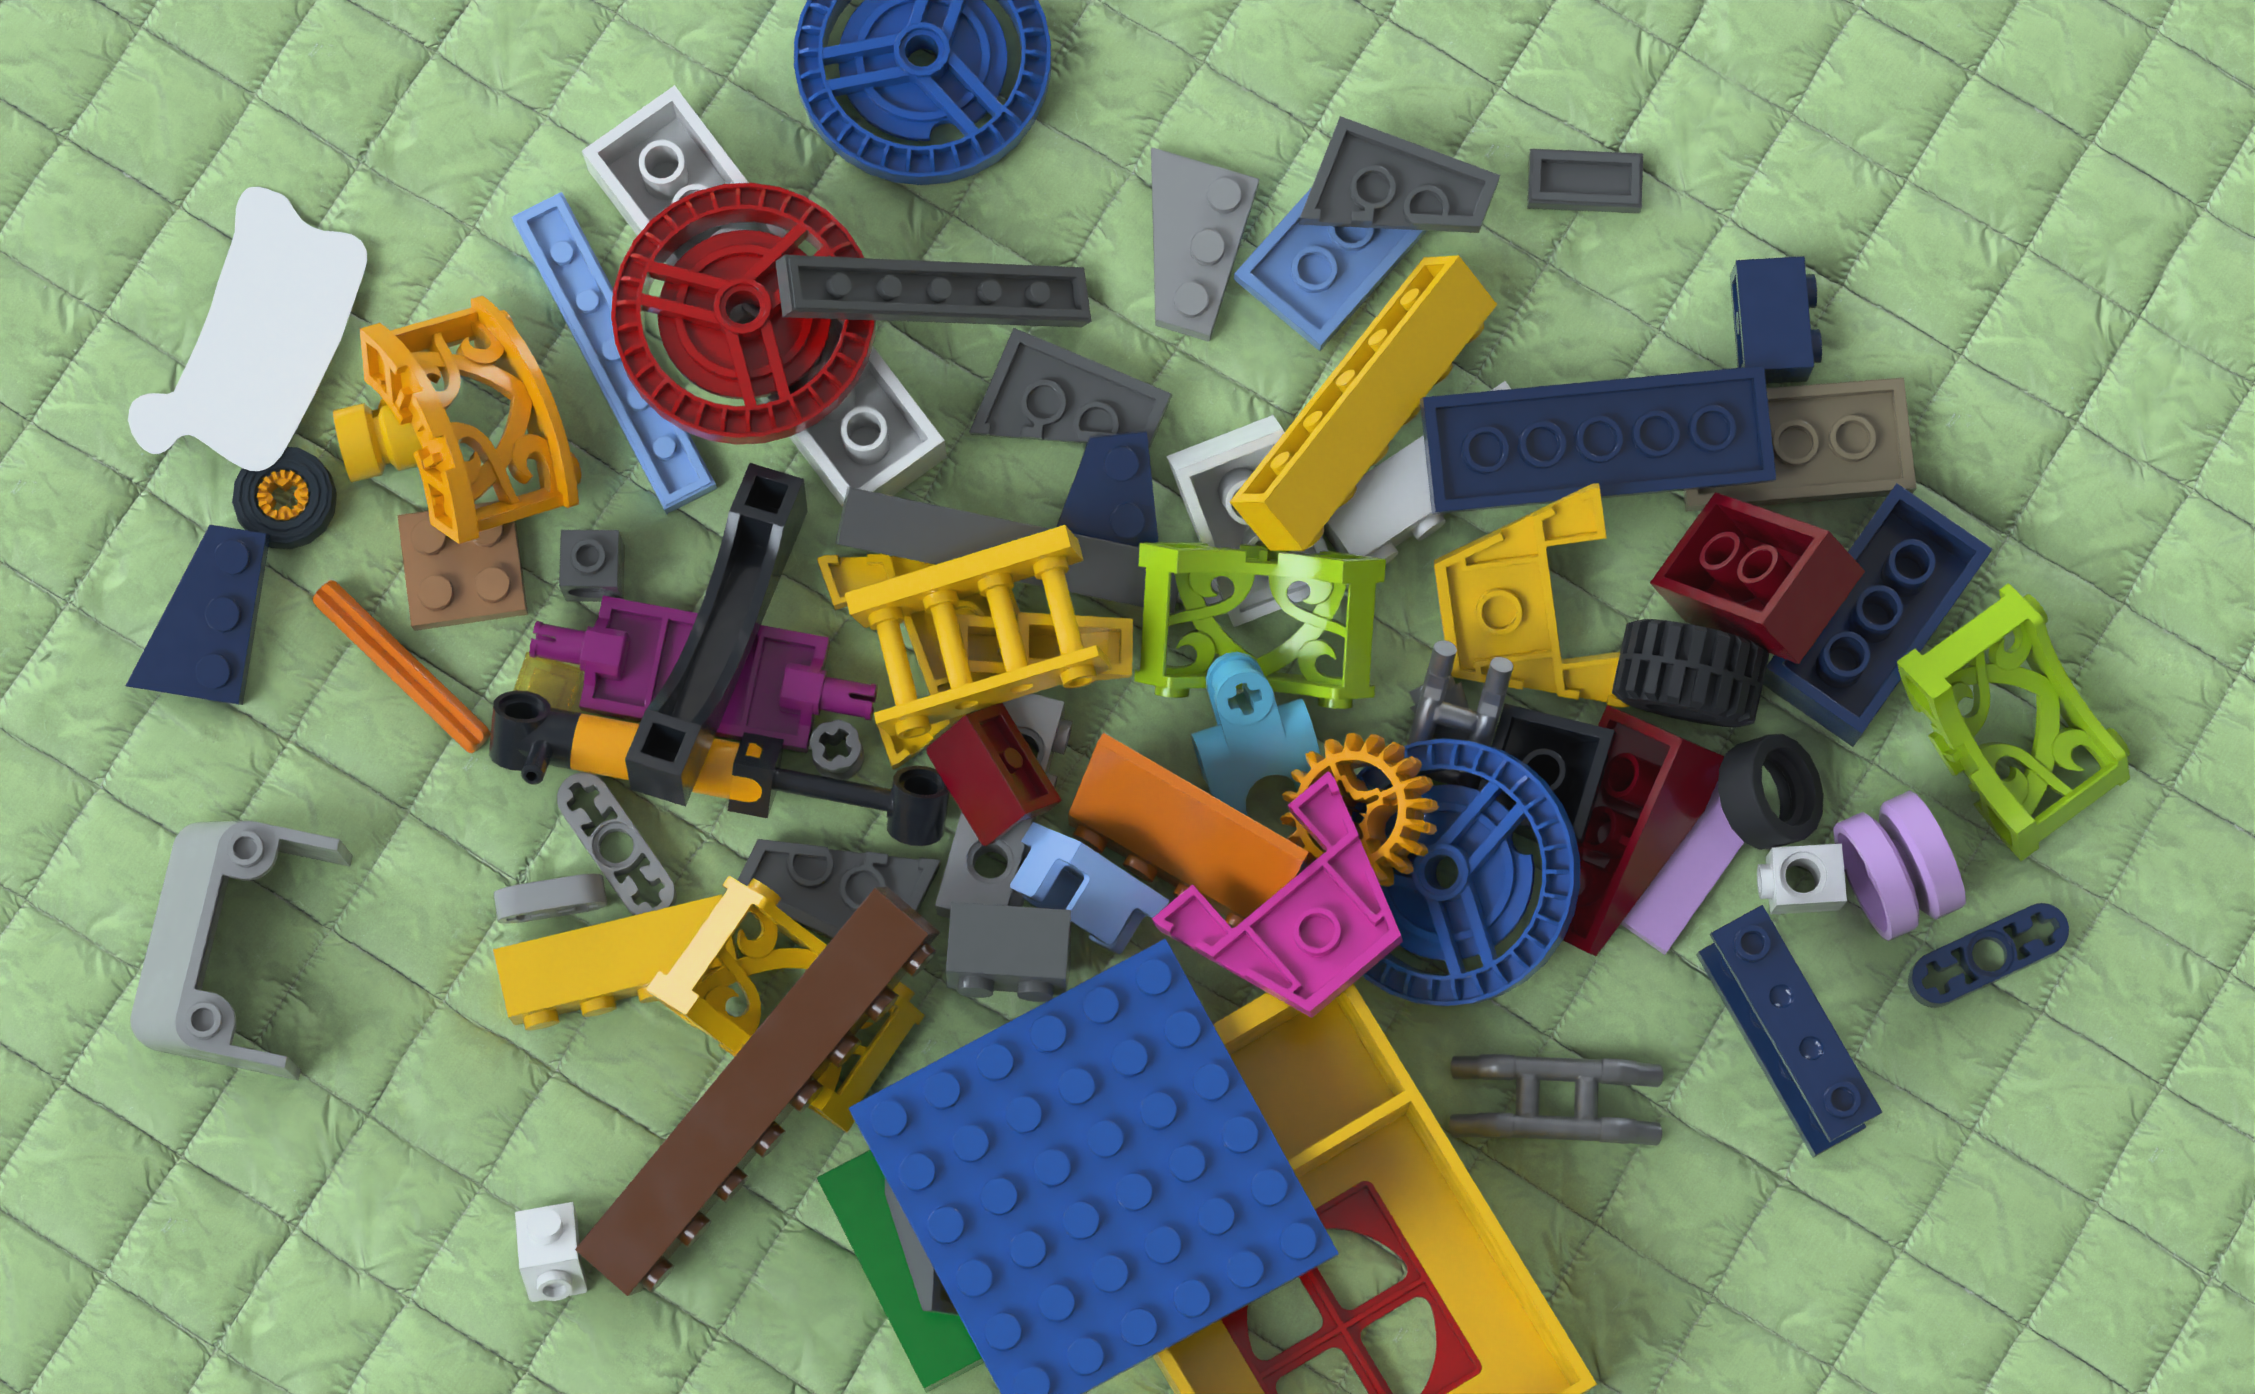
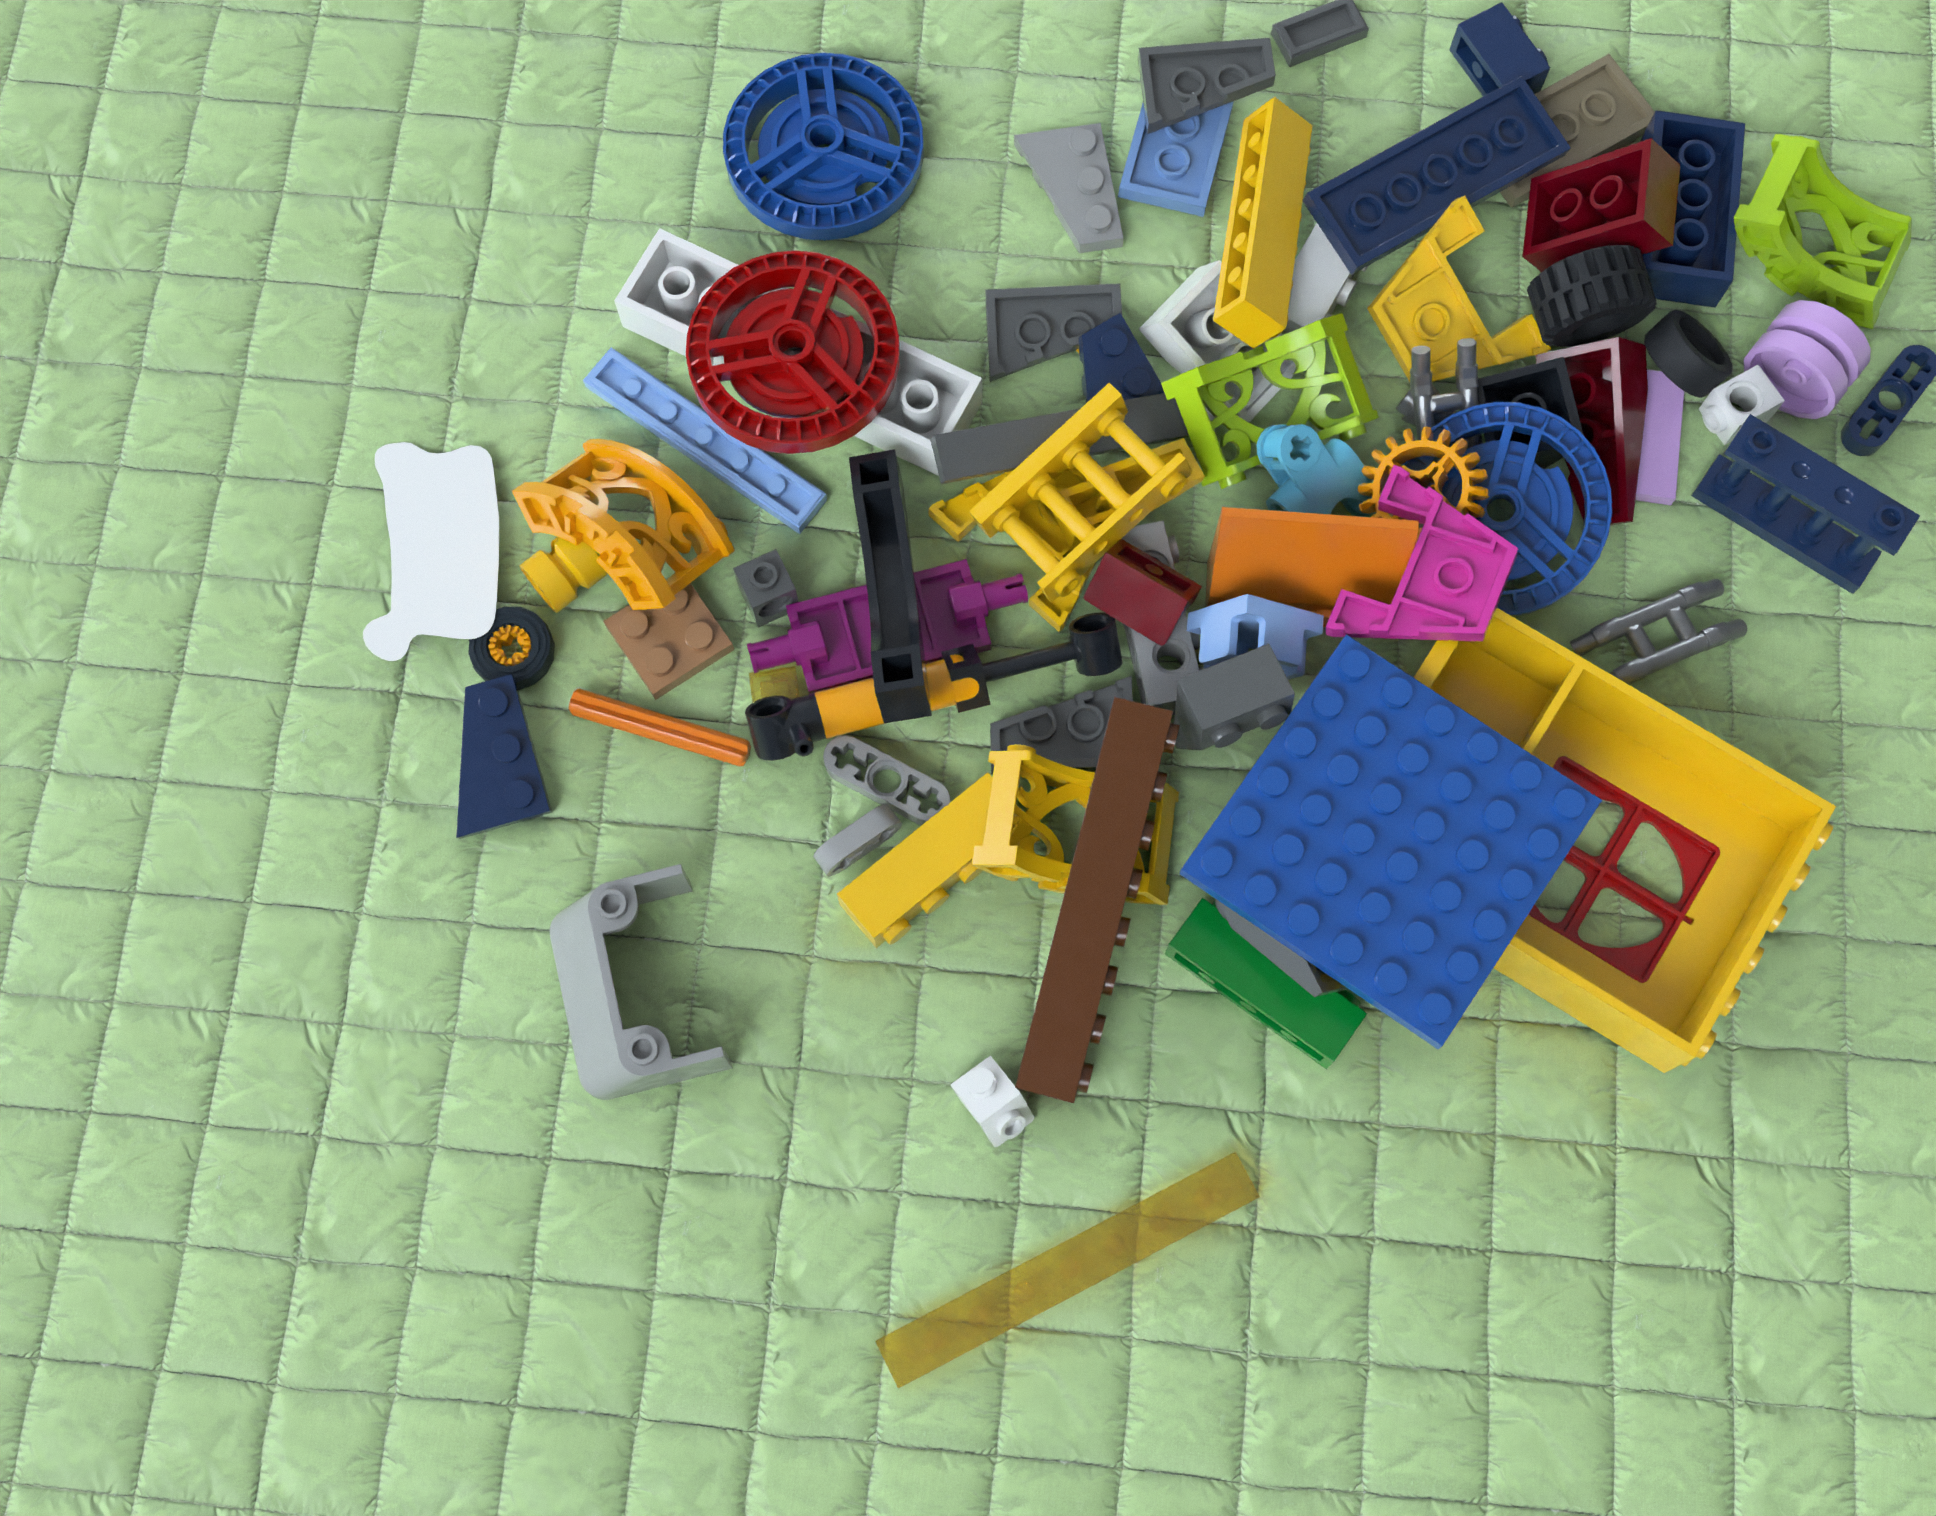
camera: 25 degrees left, 5 degrees down
dark grey tile [775,255,1092,328] -> none
flat silver bush [810,720,864,780] -> none

